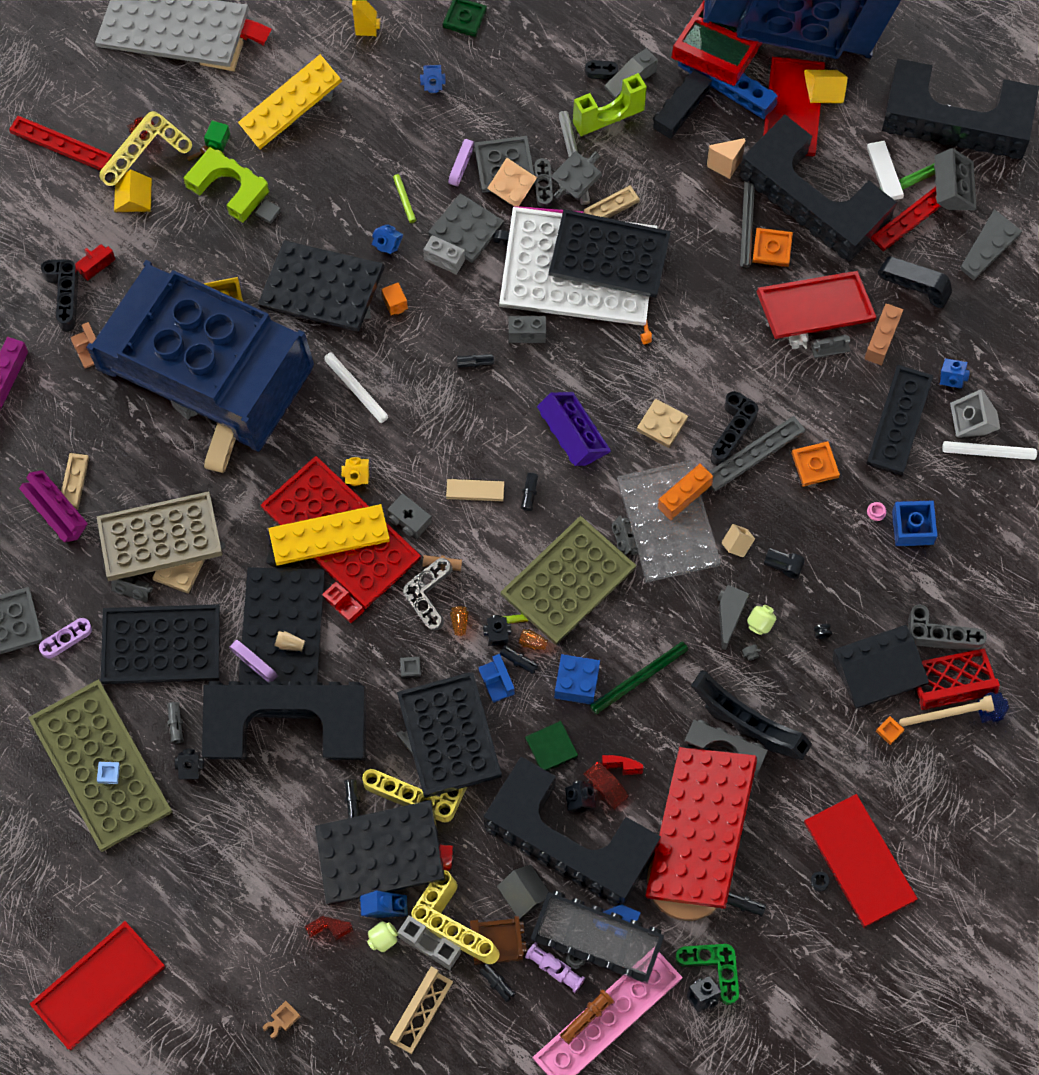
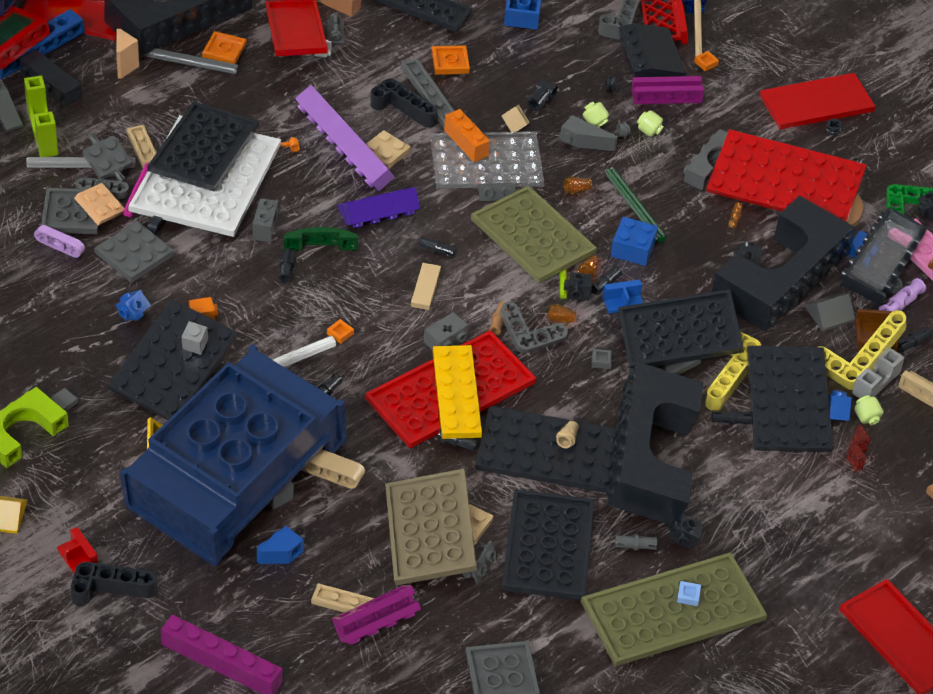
camera: 85 degrees left, 20 degrees down
lavender beam [39,618,92,659] -> none
nougat panel [71,322,96,368] -> none
lavender beam [229,640,278,683] -> none
red slope [322,582,365,624] -> none
yellow brick [342,457,369,486] -> none
lime bar [393,174,416,223] -> none
light grey brick [423,235,465,275] -> none
dark green tile [525,721,578,771] -> none
clear red slope [584,761,629,809] -> none
red slope [602,755,643,775] -> none
black arch [691,670,812,760] -> none
bright pink plate [867,502,886,521] -> none
none -> light grey brick [181,321,208,355]
none -> blue slope [257,526,304,564]
none -> dark green slope [284,227,358,251]
none -> medium lavender brick [295,85,395,191]
none -> black pin [318,374,342,396]
none -> orange plate [327,319,354,344]
none -> clear orange cone [564,176,592,194]
none -> magenta brick [631,76,704,104]
none -> yellowish green head [637,111,664,137]
none -> clear orange tile [729,202,743,228]

